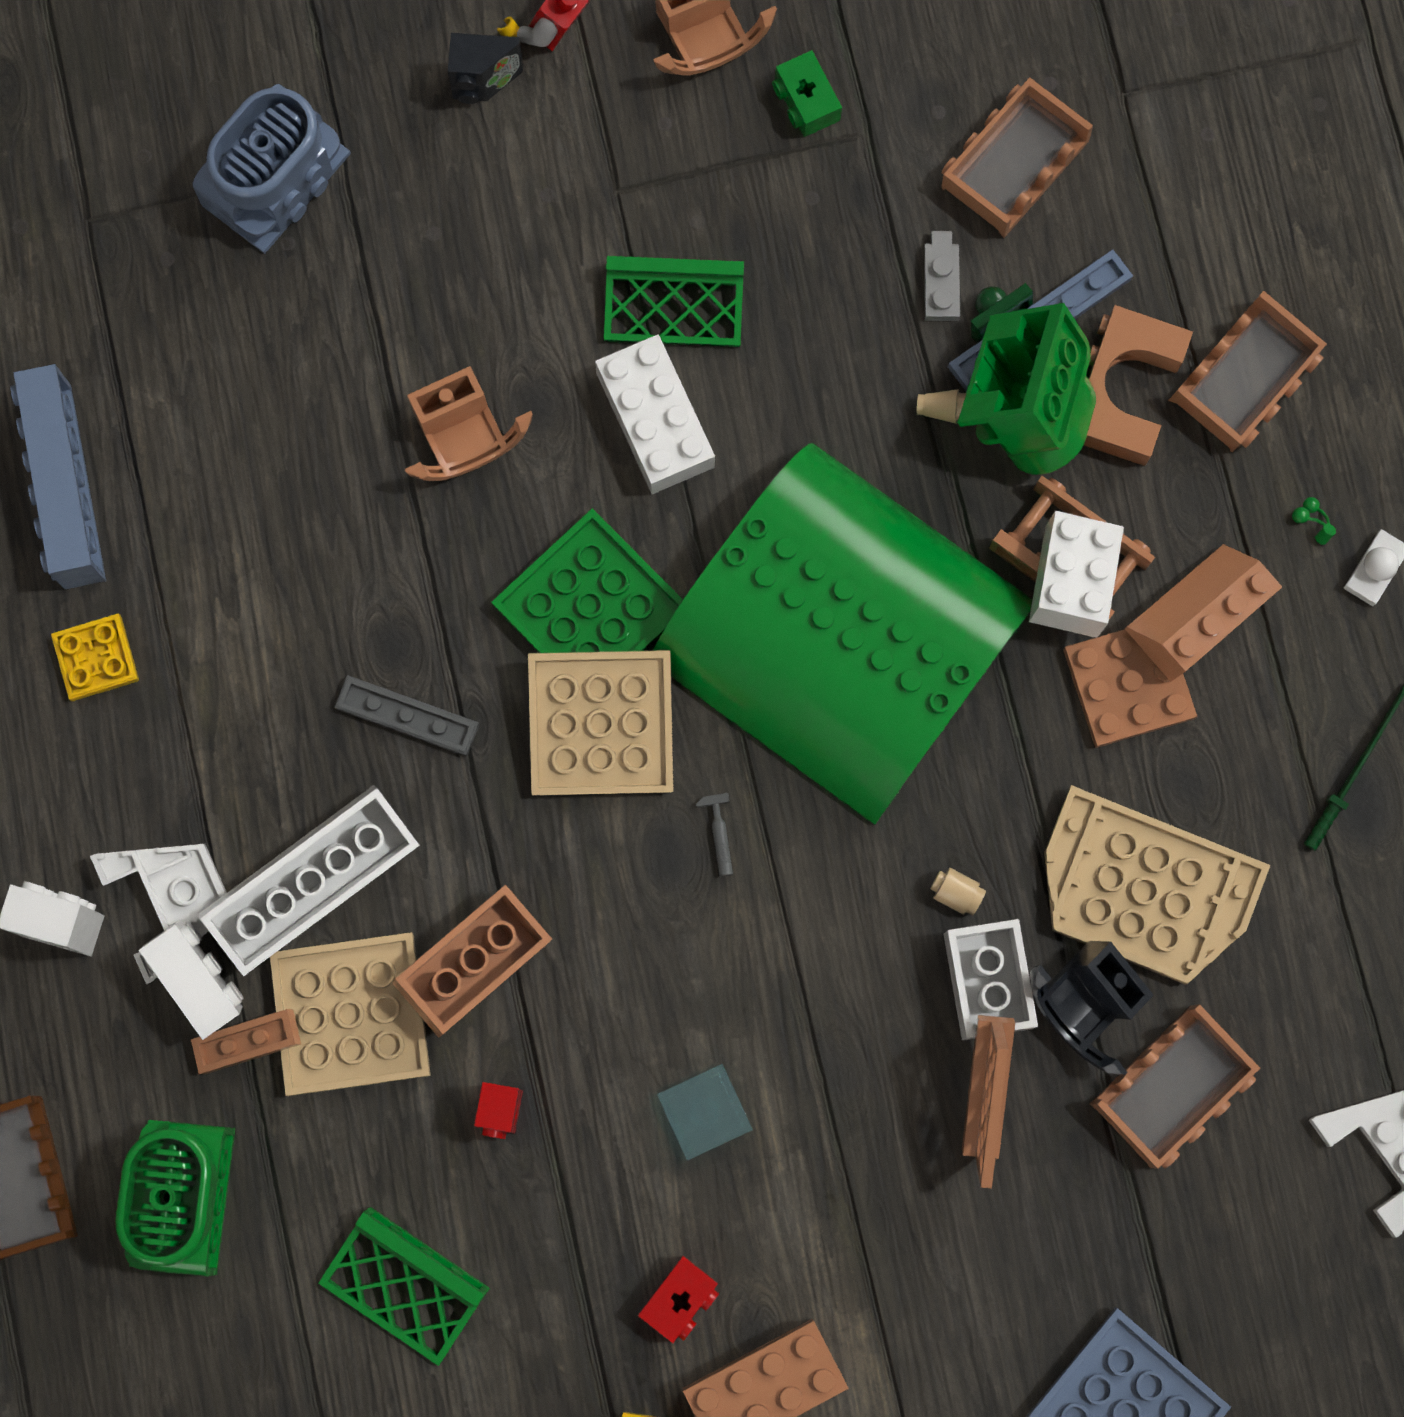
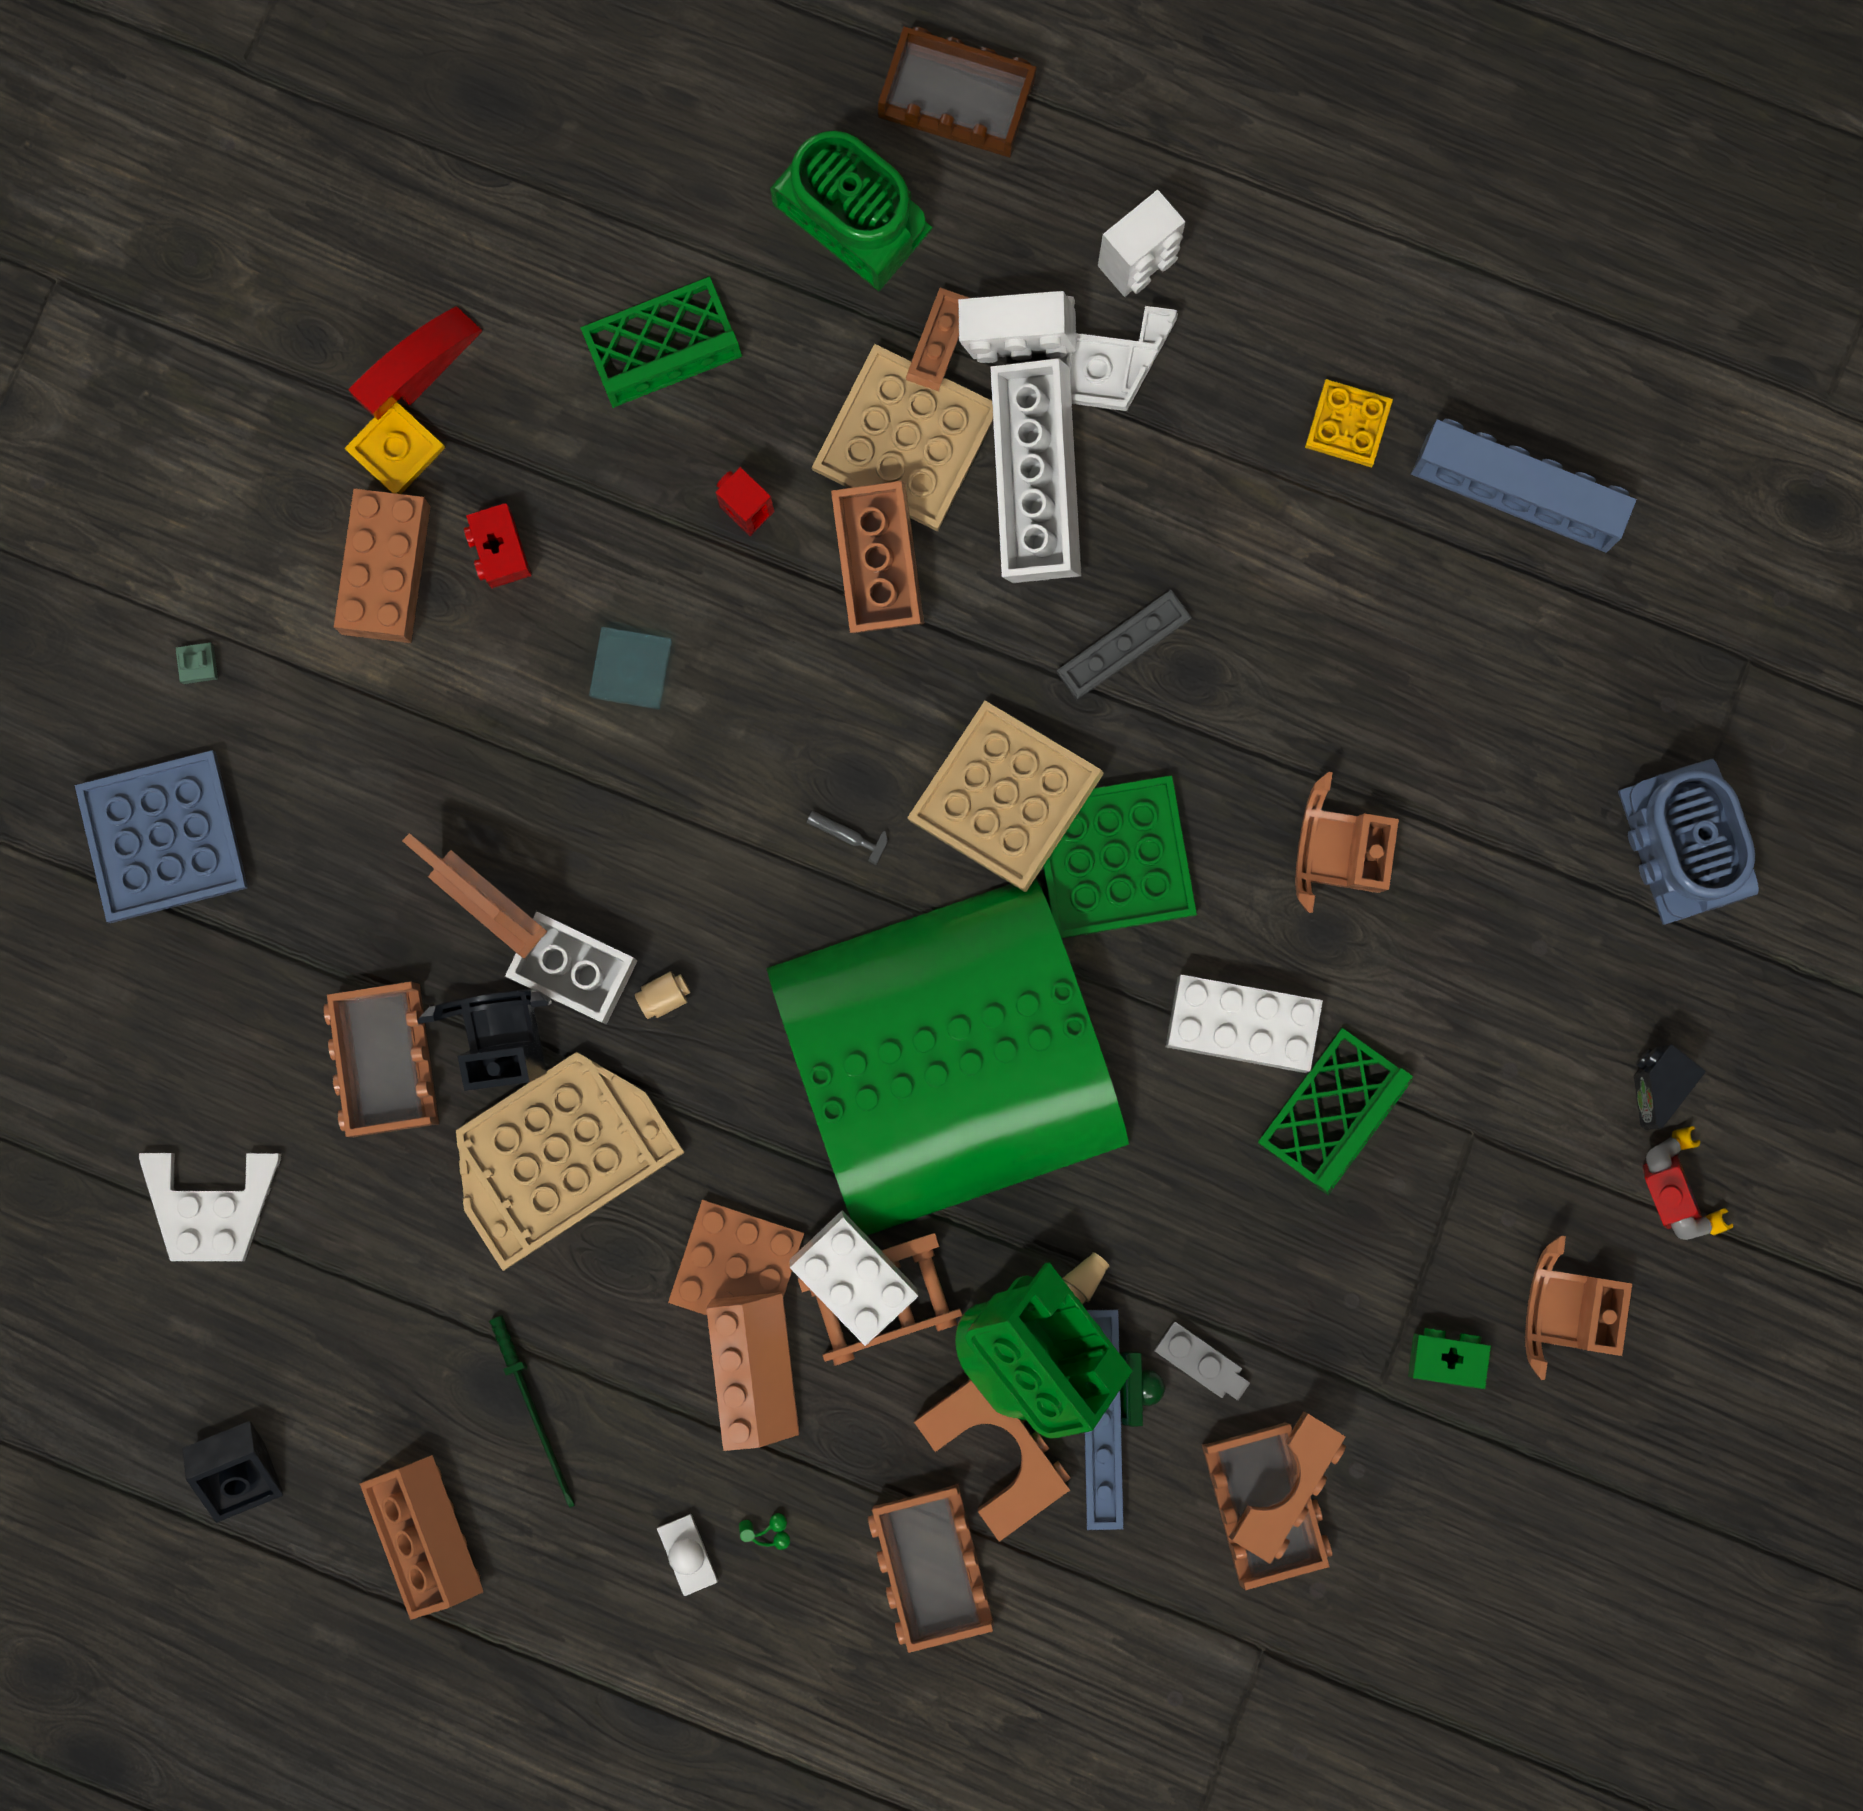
camera: 130 degrees right, 5 degrees up
none -> nougat arch [1229,1411,1346,1564]

